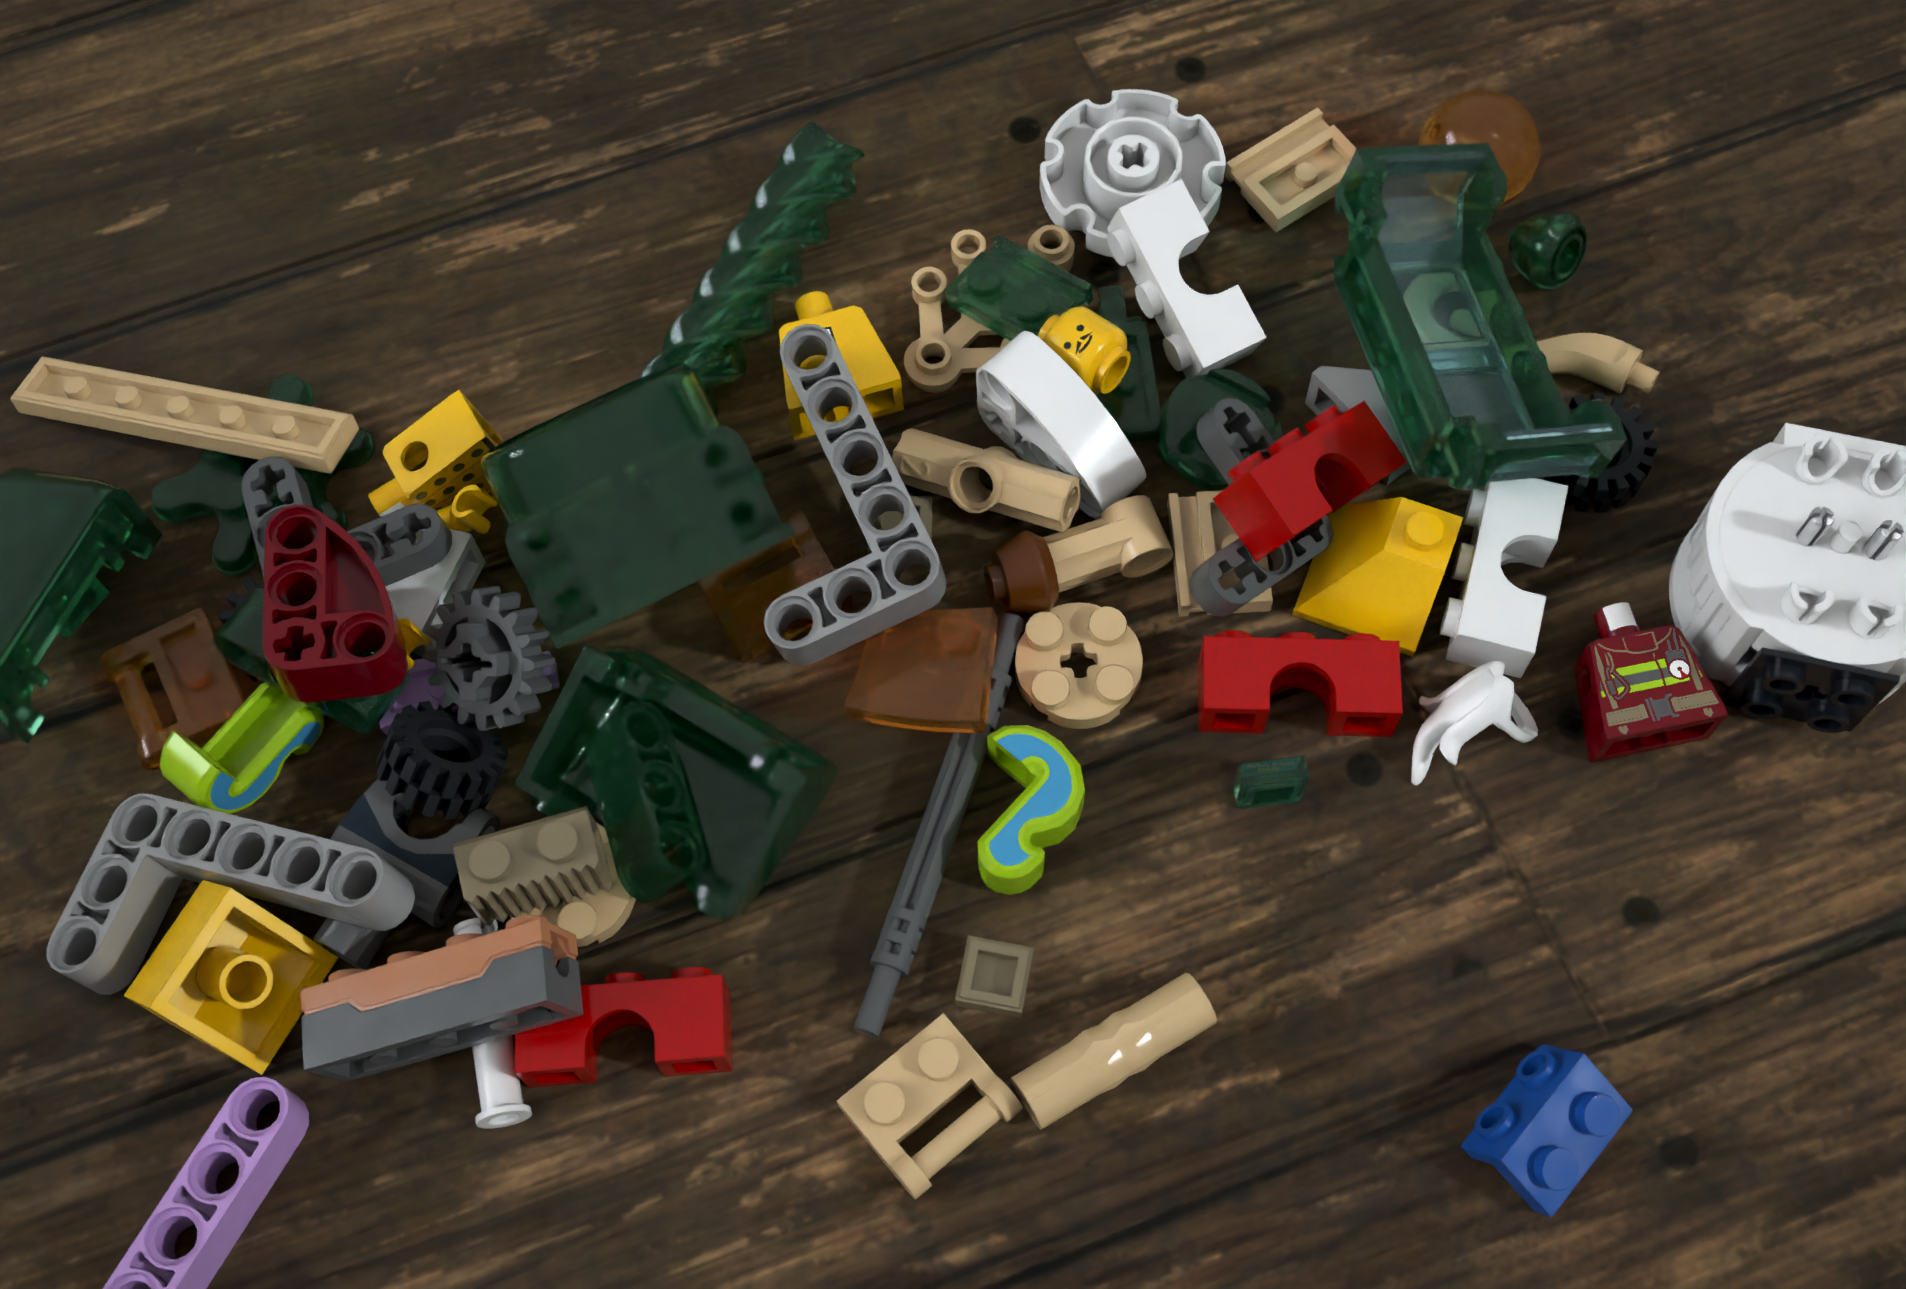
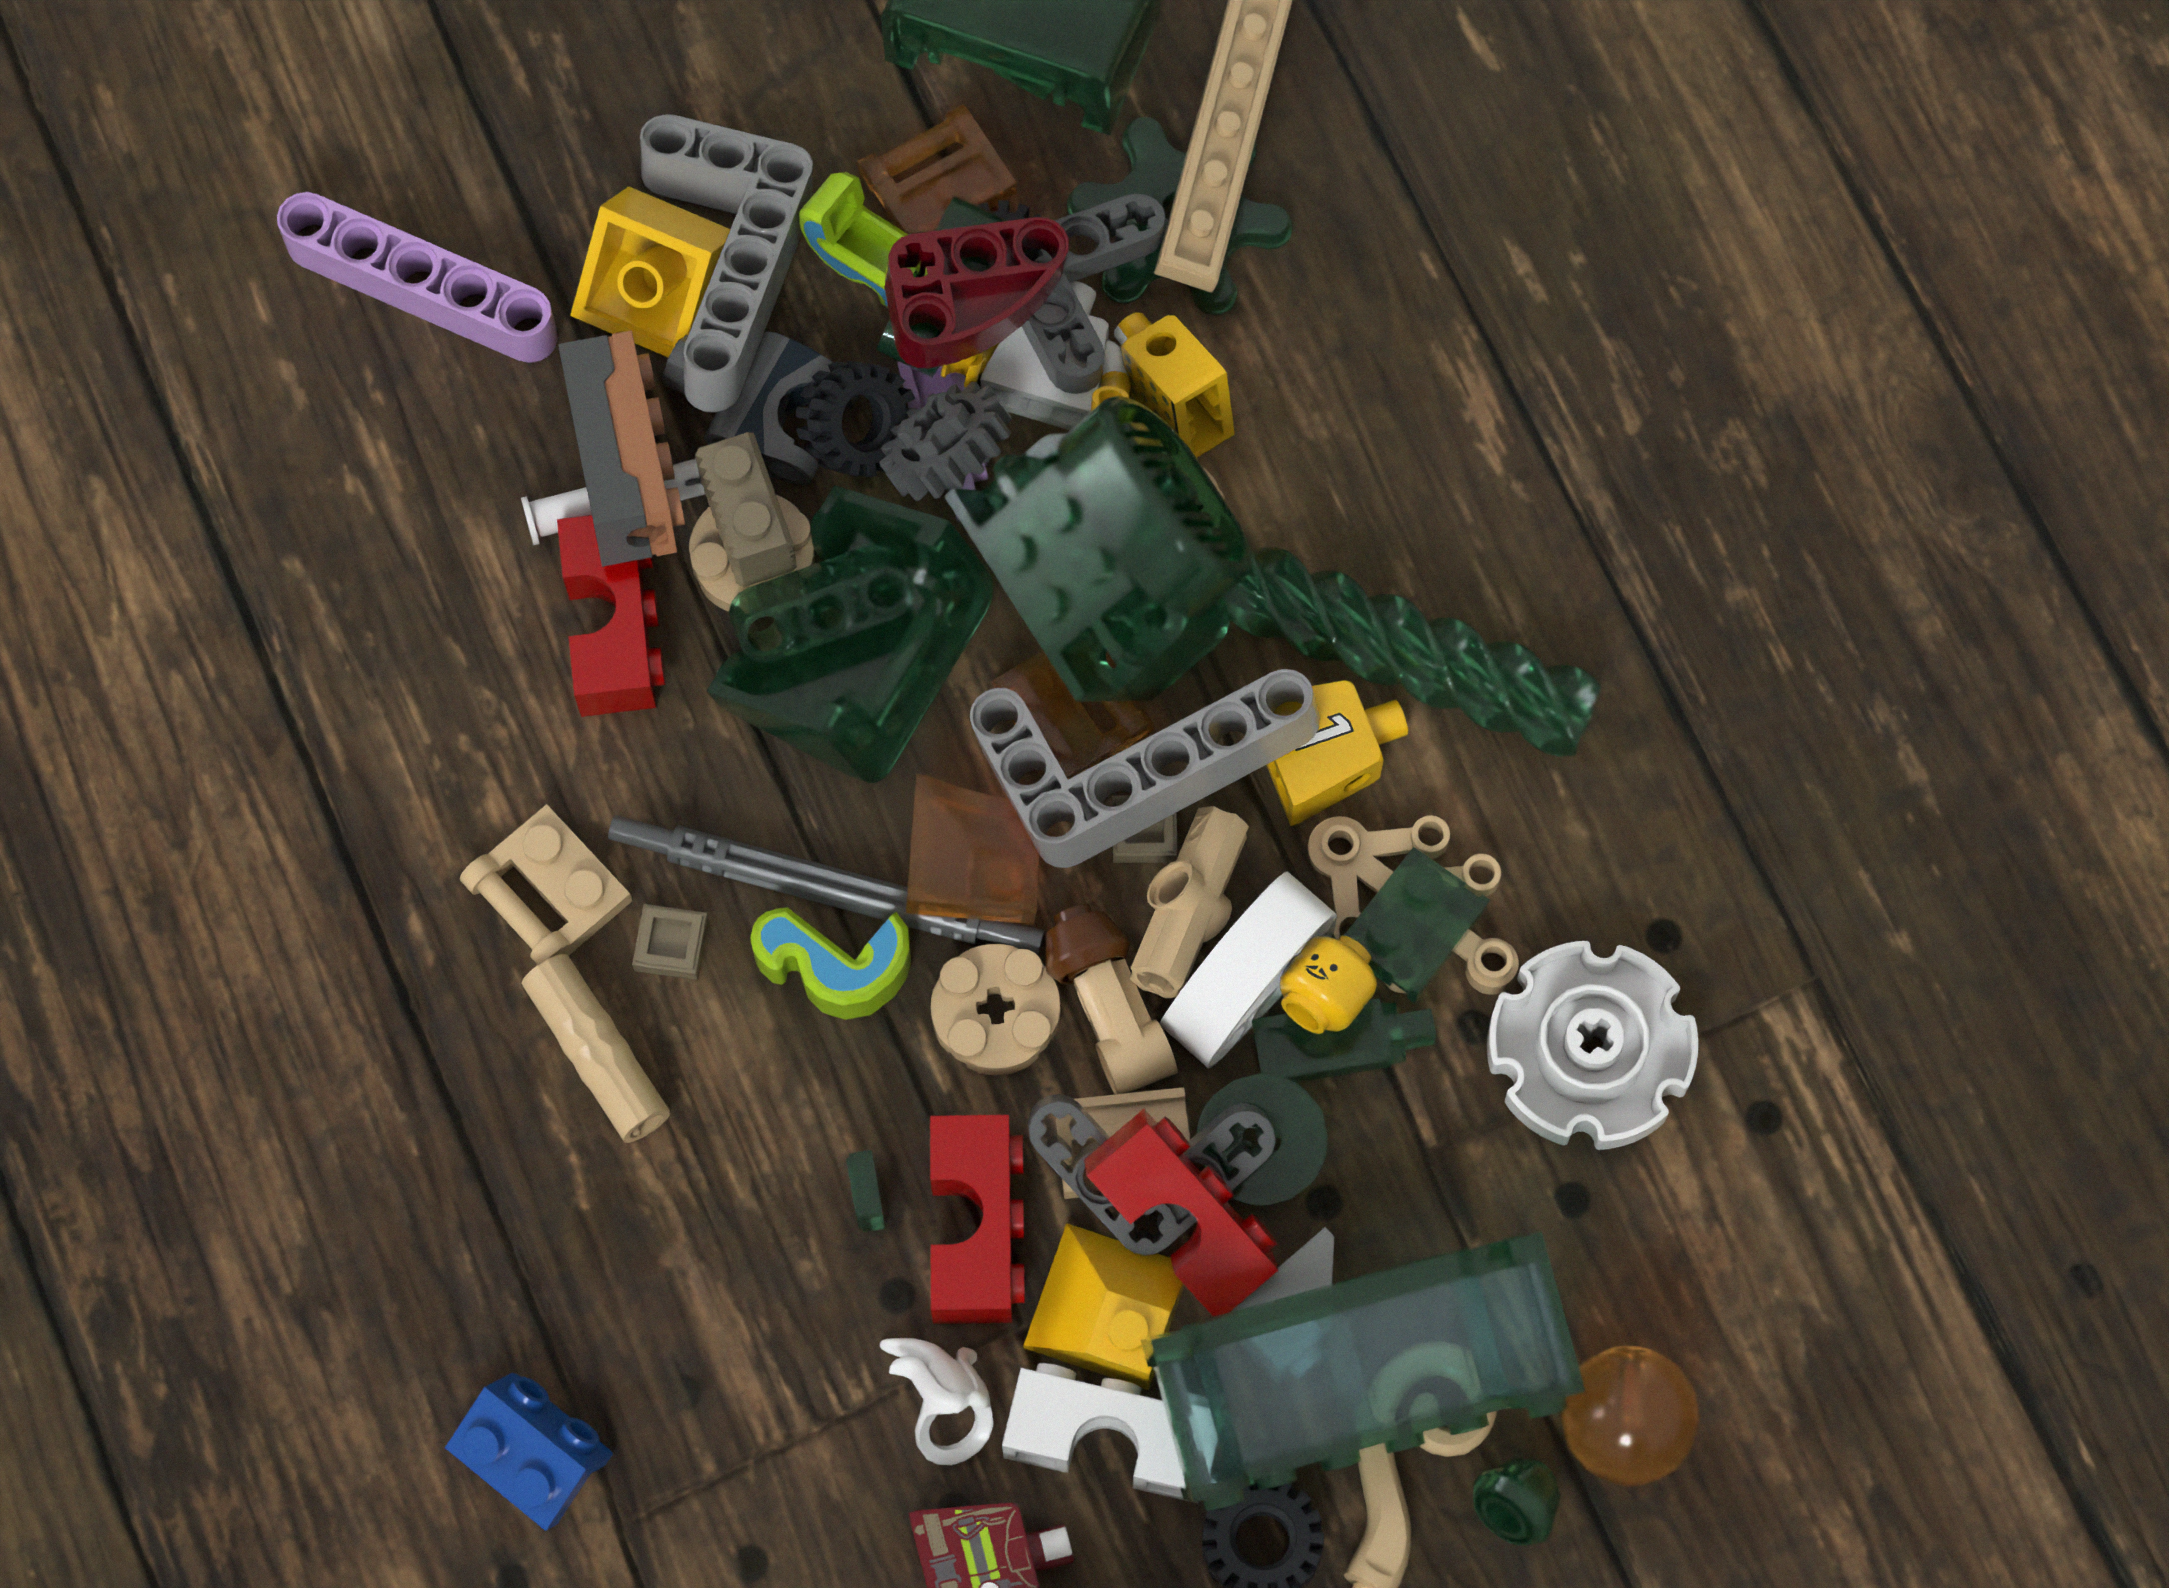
camera: 85 degrees right, 5 degrees up
white arch [1107,179,1267,384] -> none
tan plate [1225,107,1370,232] -> none

